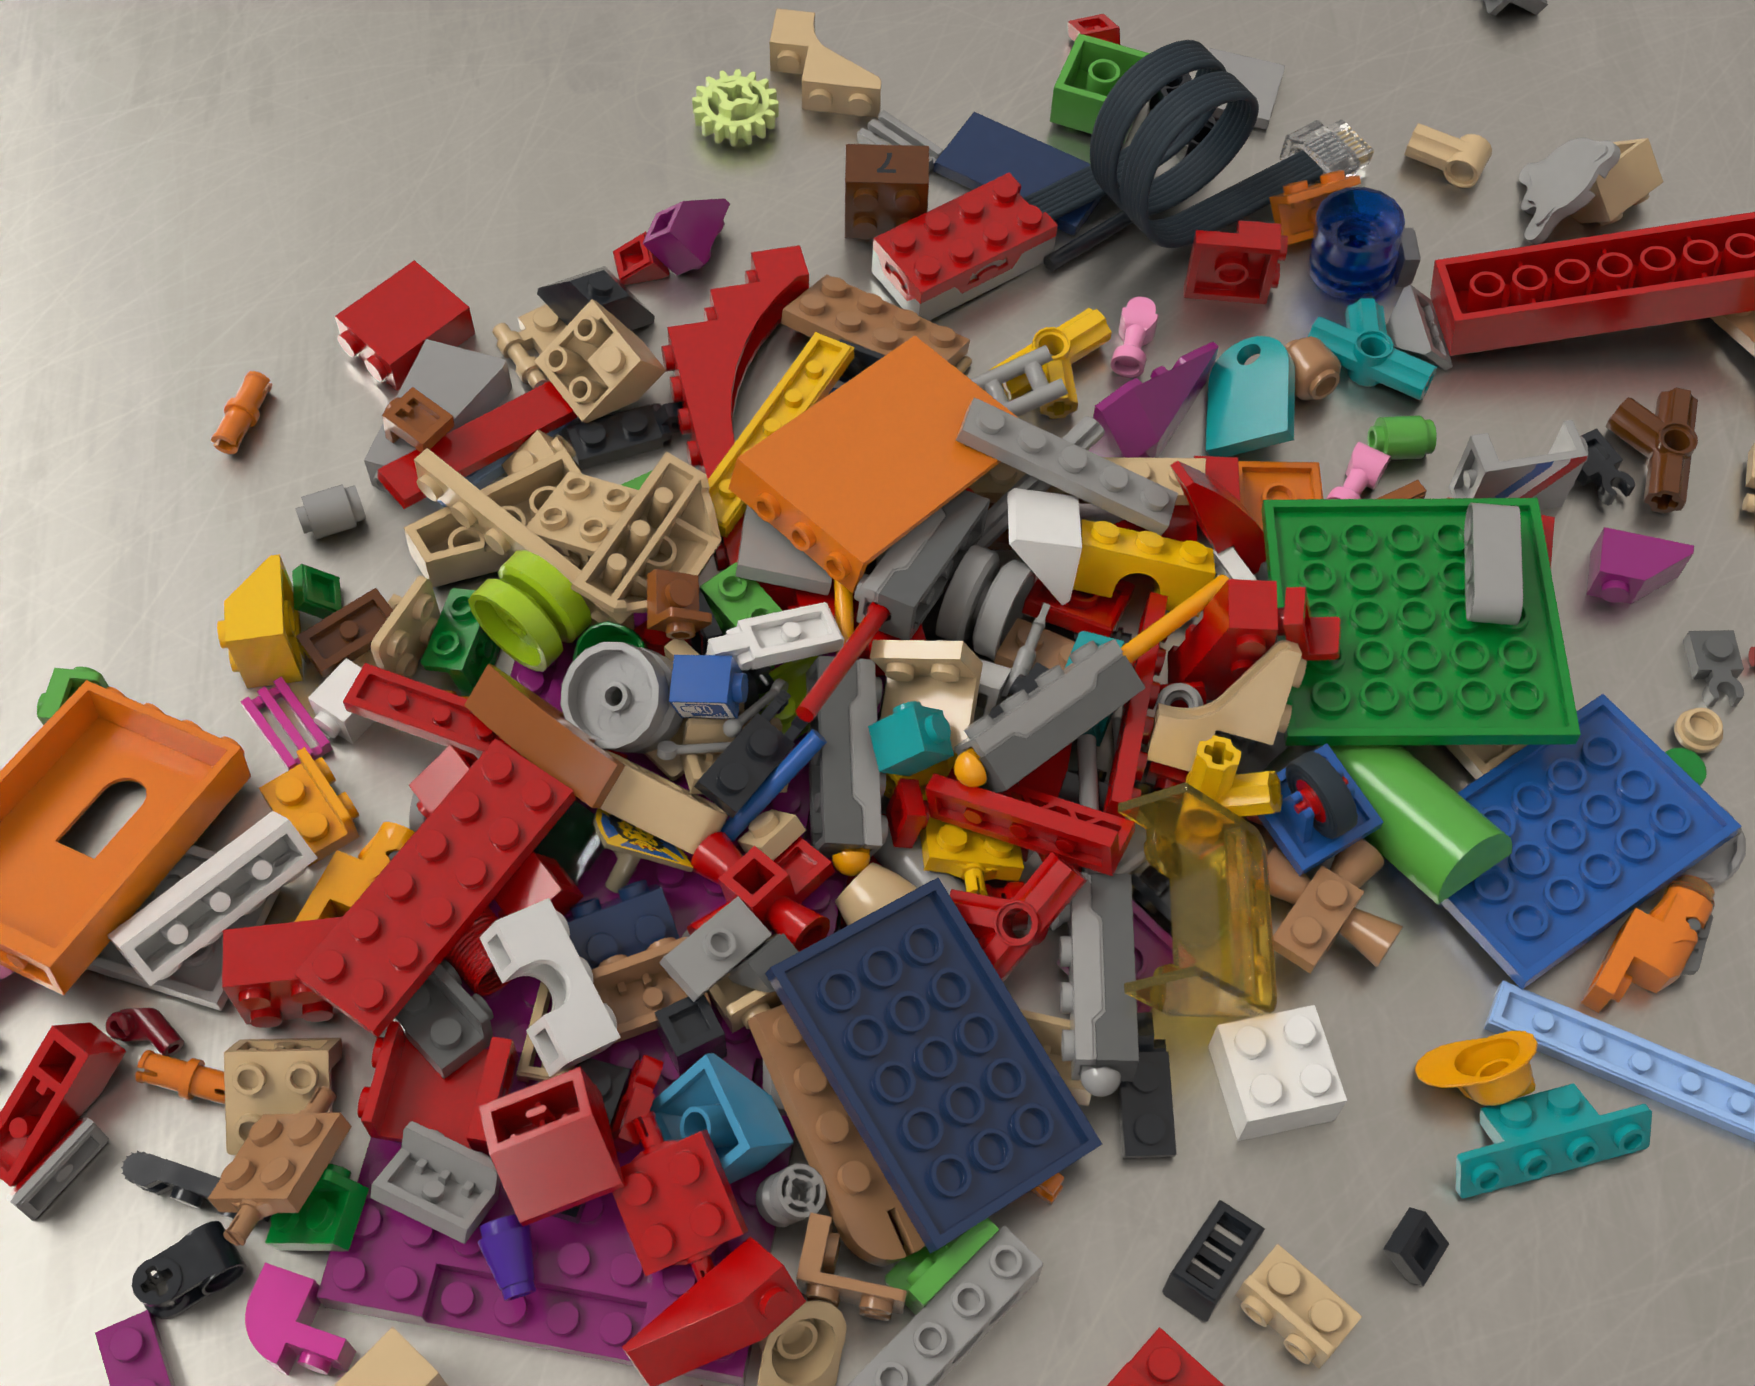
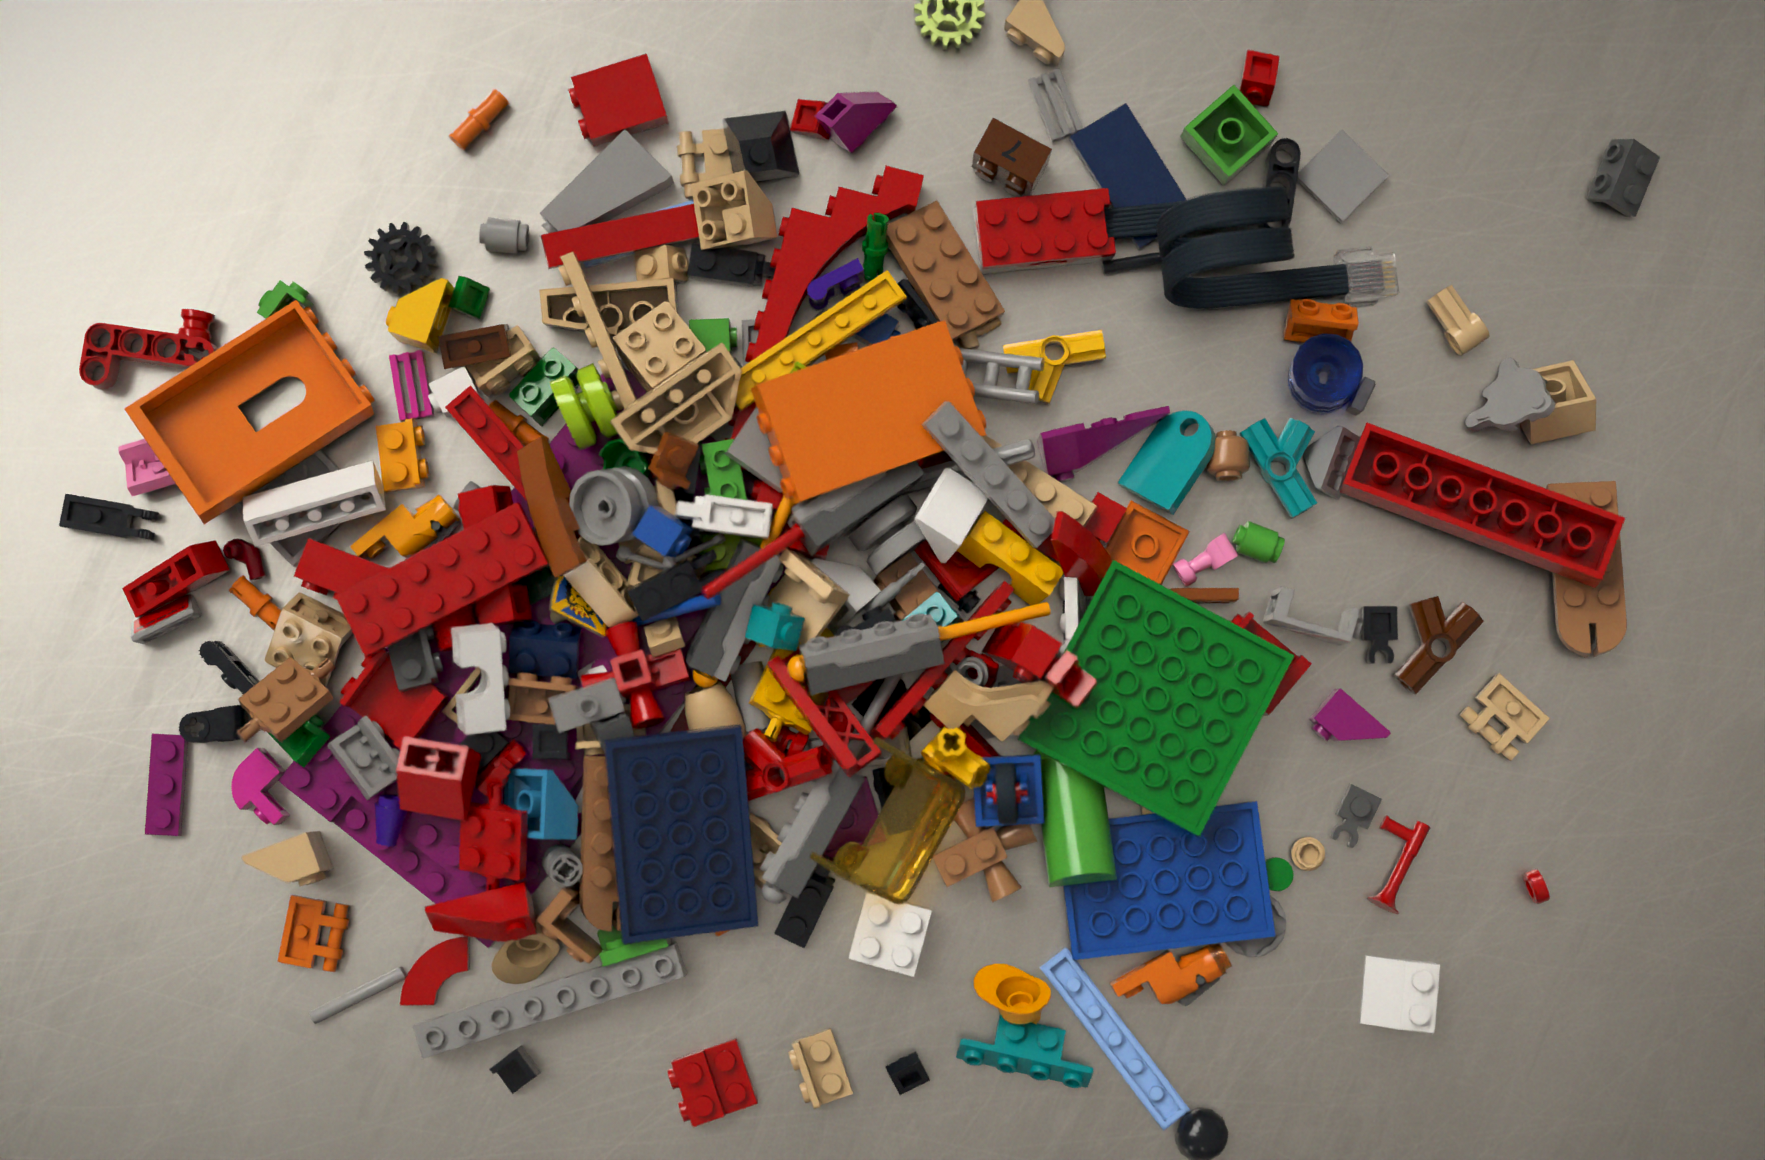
camera: 30 degrees right, 25 degrees up
dark orange bracket [382,387,455,453] -> none
red plate [886,778,930,848] -> none
bright pink leg [1111,296,1159,378] -> none
black slope [1162,1200,1265,1322] -> none
red plate [1184,220,1288,305] -> none
light grey beam [1464,503,1523,625] -> none
none -> black gear [364,222,438,296]
none -> dark purple plate [807,258,864,311]
none -> green pin [862,213,889,281]

